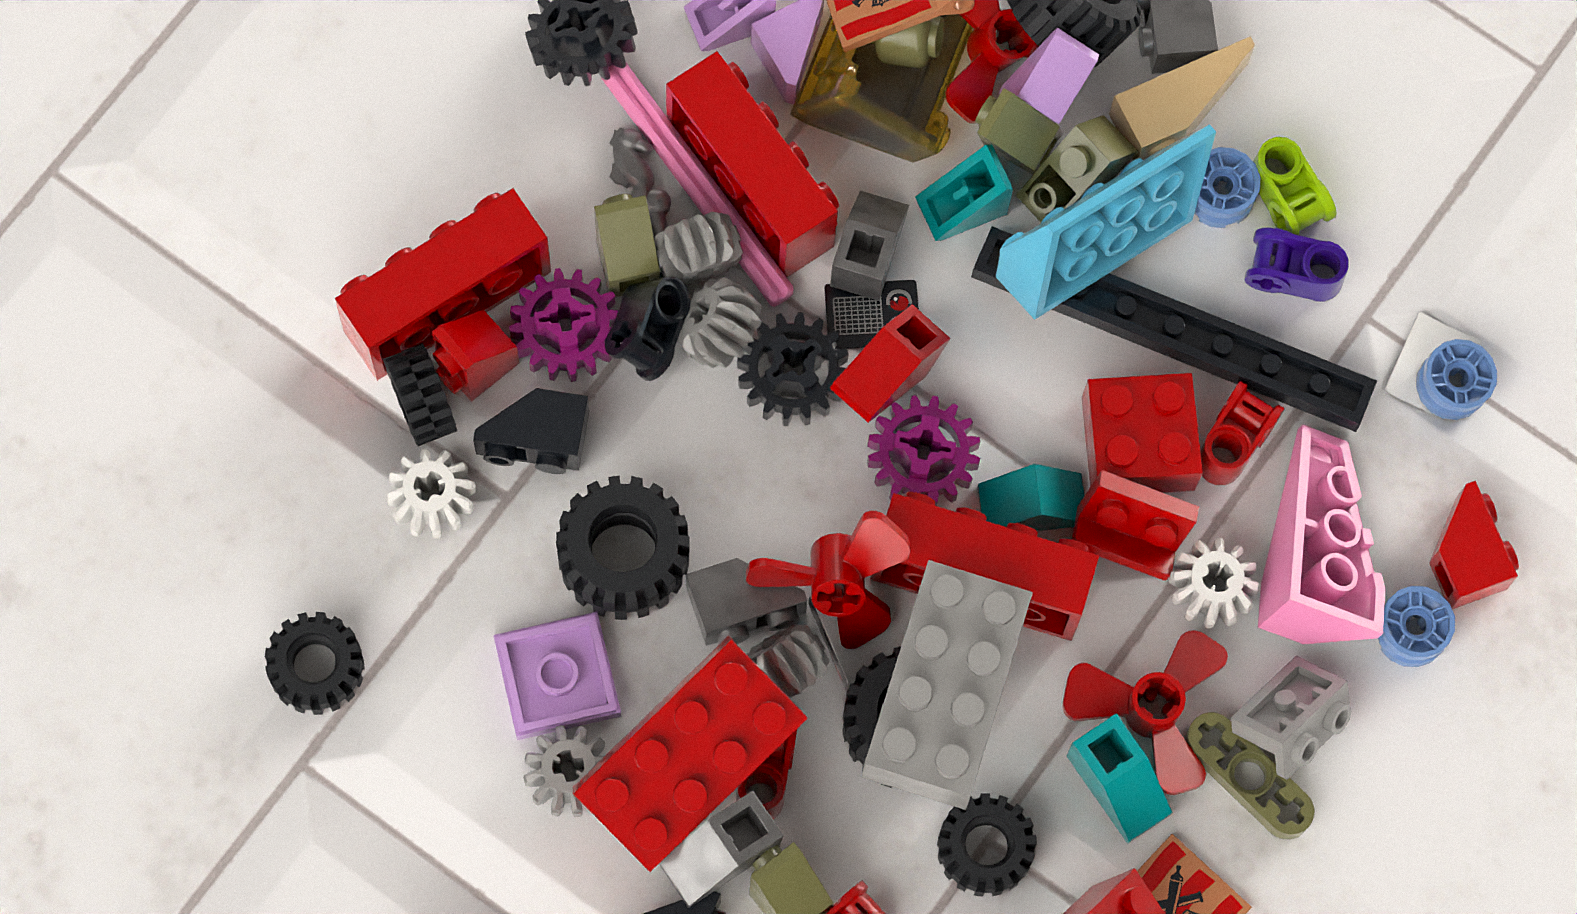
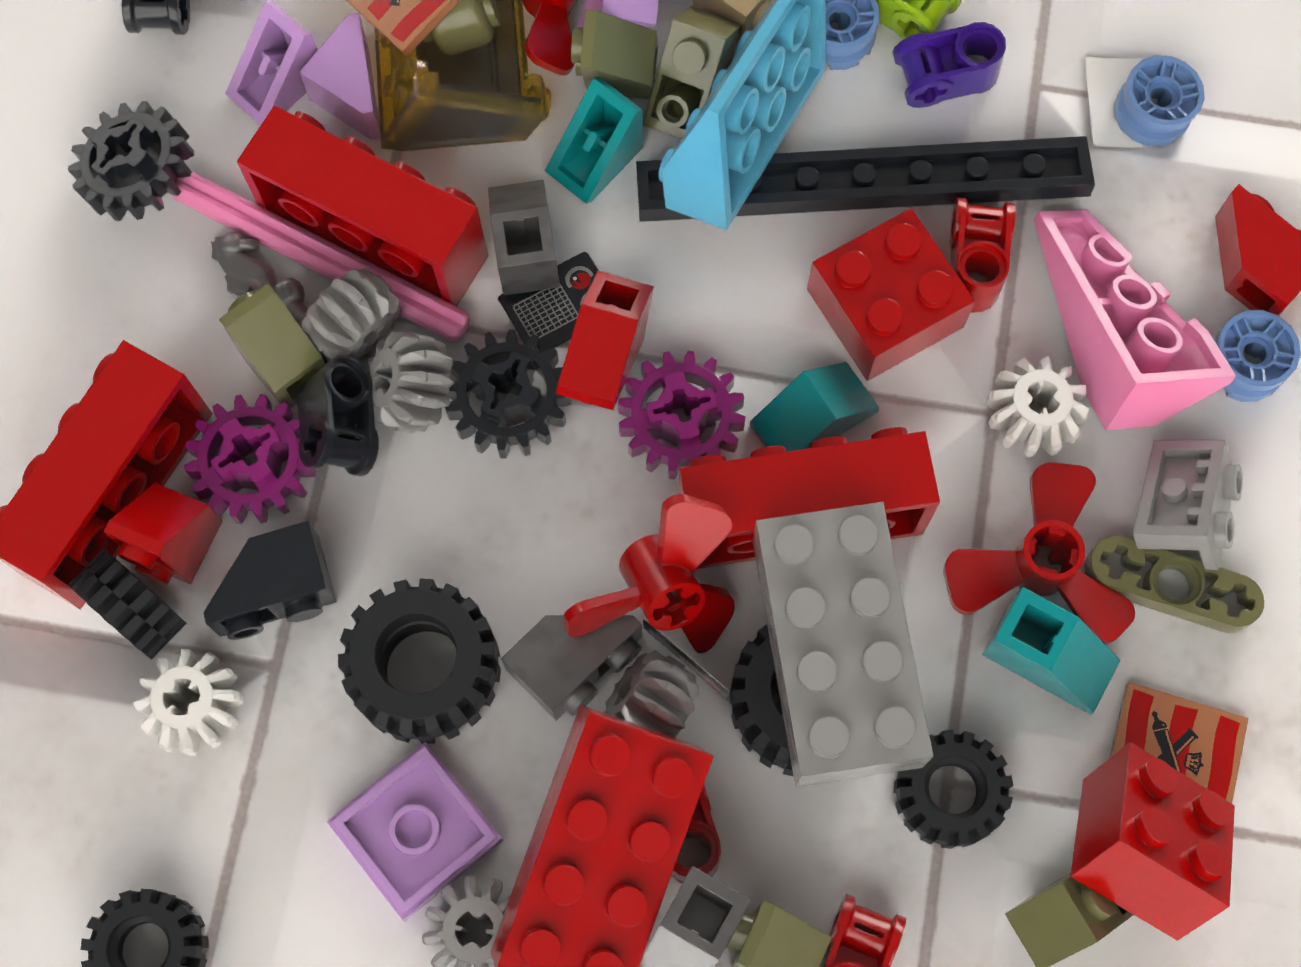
camera: 20 degrees left, 0 degrees up
red bracket [1072,470,1199,581] -> none

